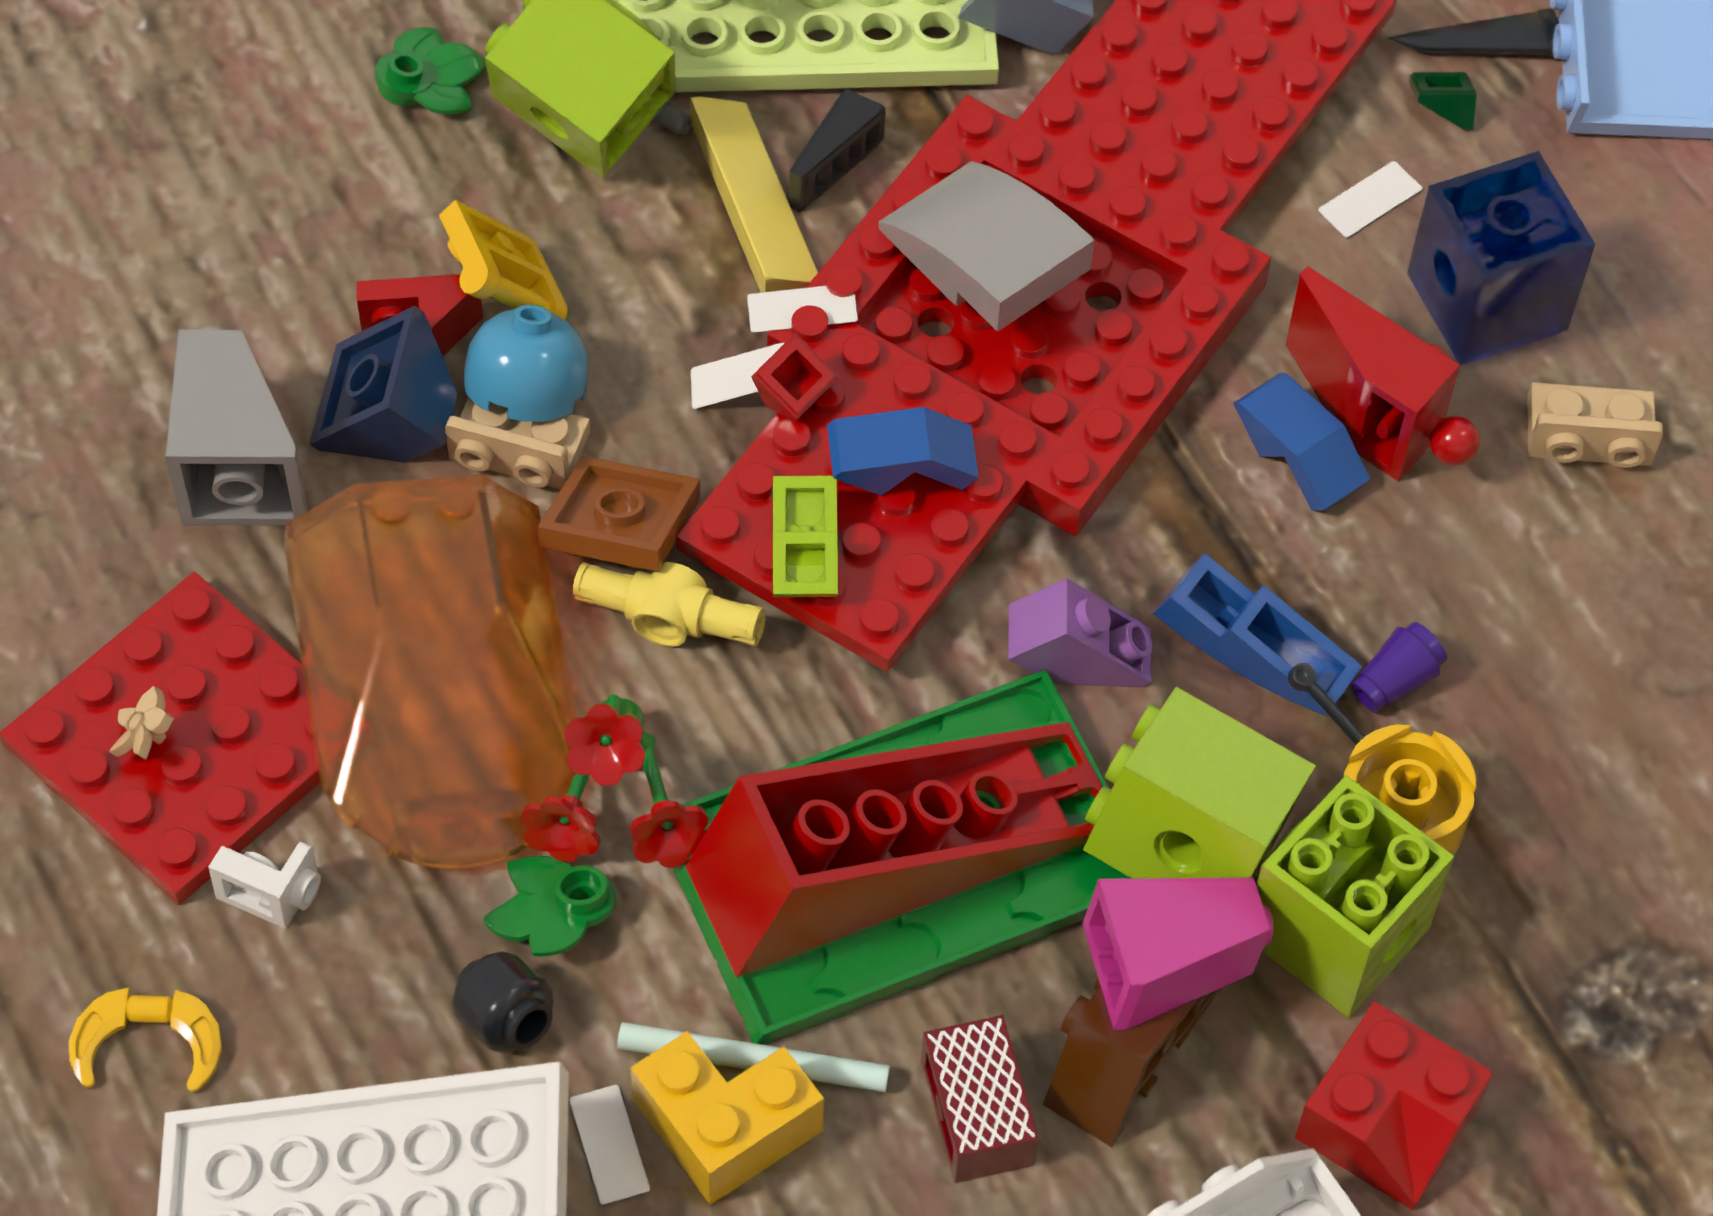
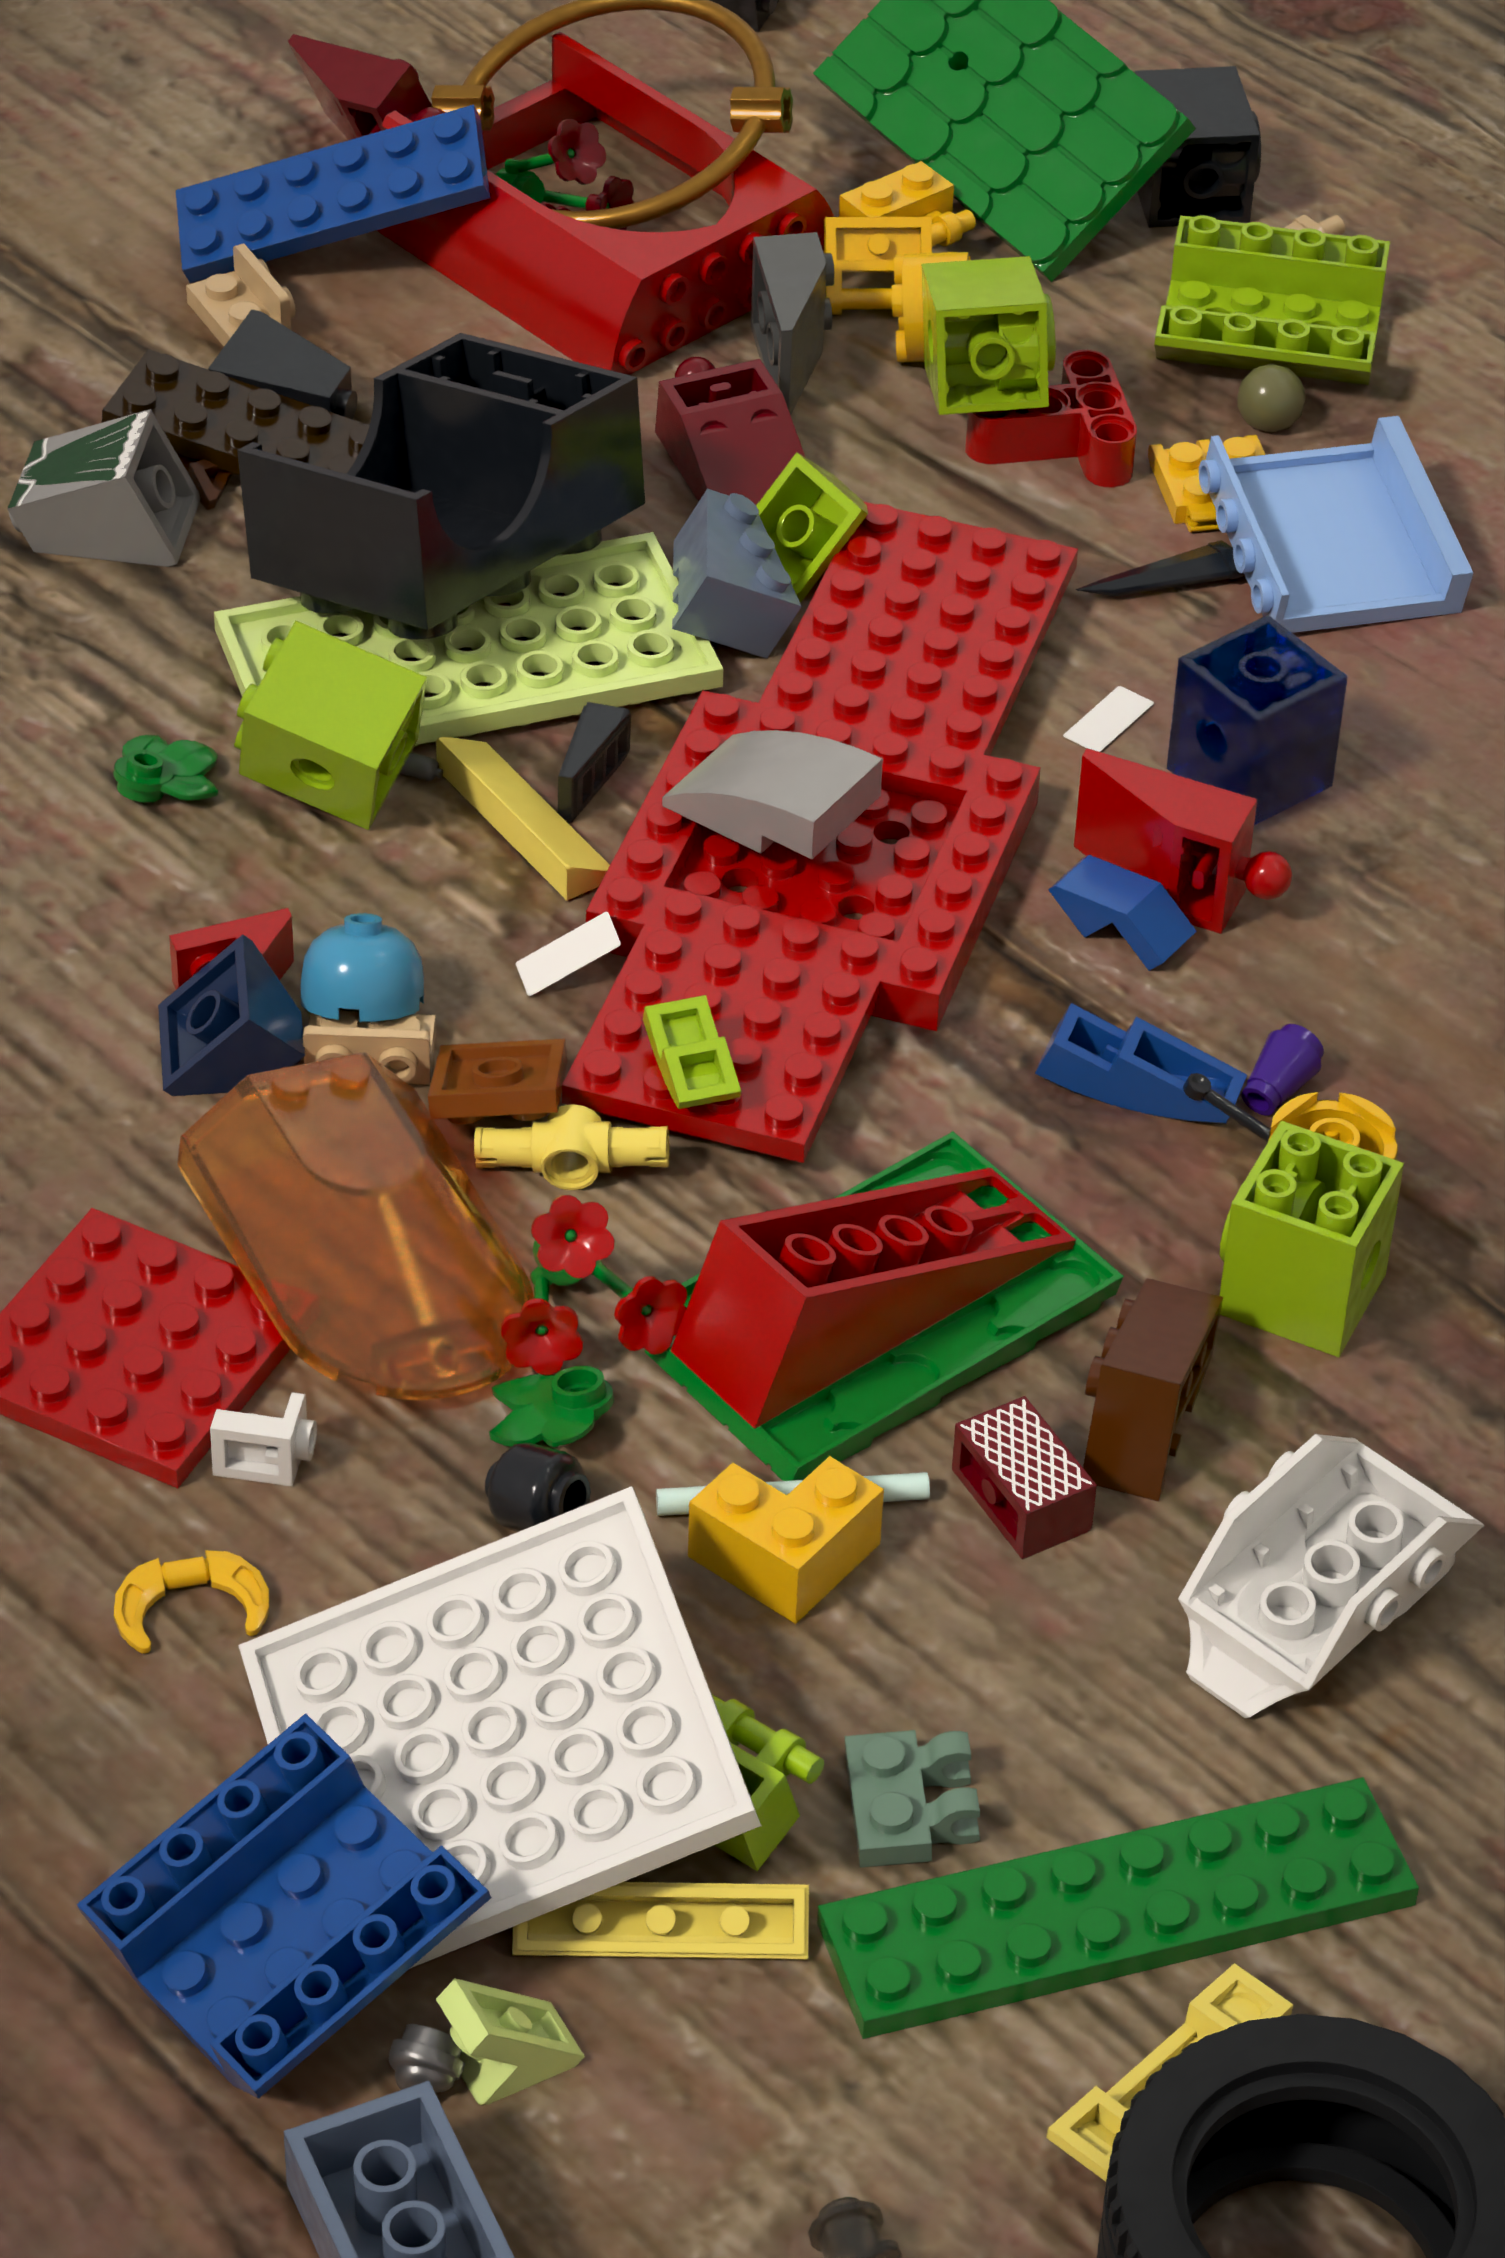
camera: 15 degrees left, 15 degrees down
tan plant [109,686,174,760] -> none
light grey slope [165,326,309,526] -> none
yellow plate [439,199,567,320] -> none
white sticker [569,1085,650,1205] -> none
white sticker [747,286,858,333] -> none
red slope [751,333,839,421] -> none
blue slope [827,407,979,496] -> none
medium lavender slope [1008,578,1152,687] -> none
lime brick [1083,687,1316,878] -> none
dark pink slope [1083,878,1273,1030] -> none
red slope [1295,1001,1494,1210] -> none
dark green slope [1409,72,1477,130] -> none
tan bracket [1527,382,1663,468] -> none

